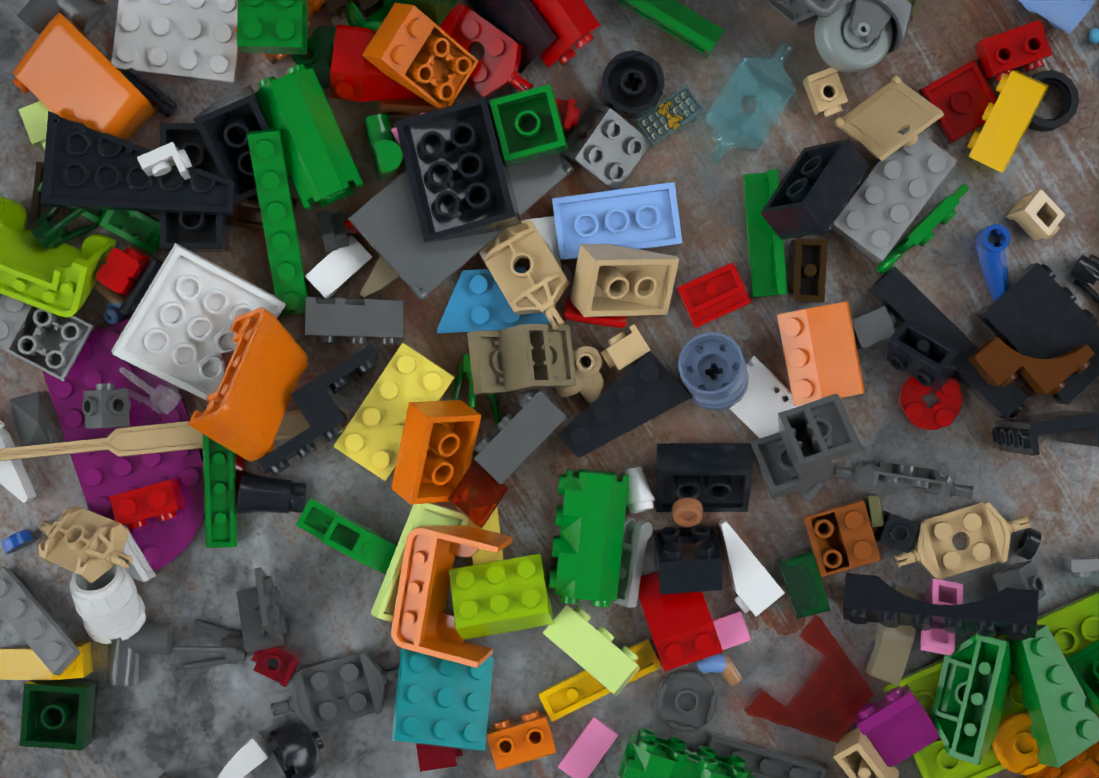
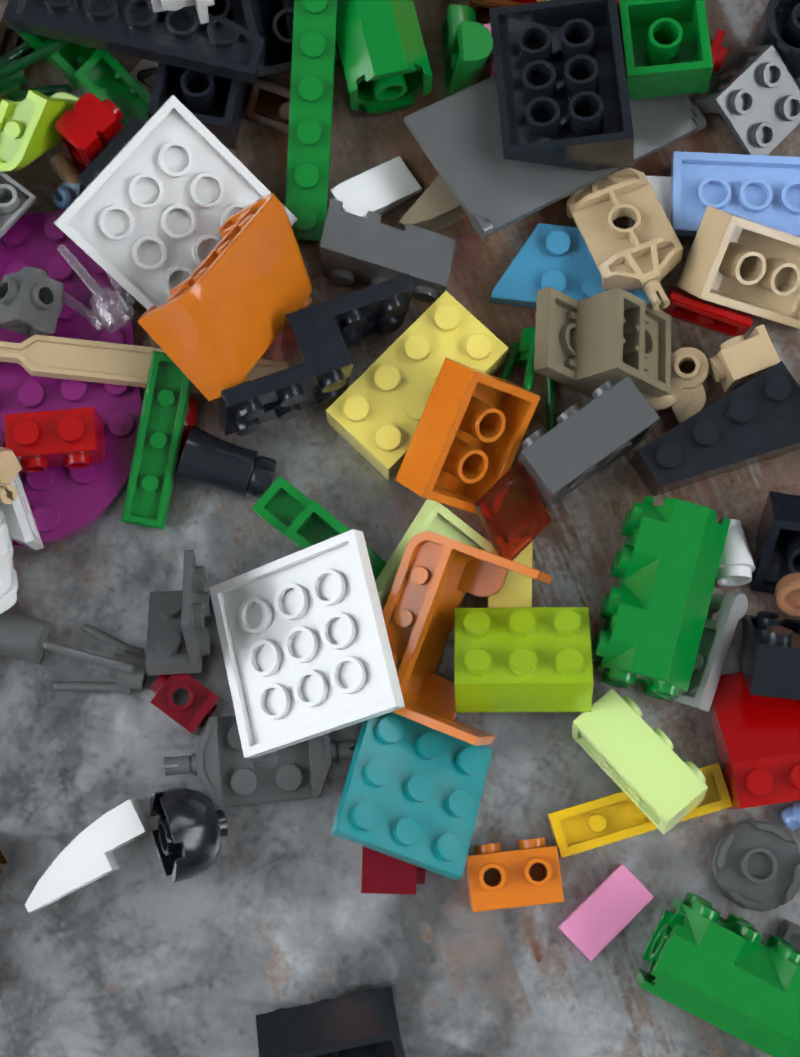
camera: 10 degrees right, 10 degrees down
pearl dark grey piece [316,210,361,252] -> none
none -> white plate [209,529,405,758]

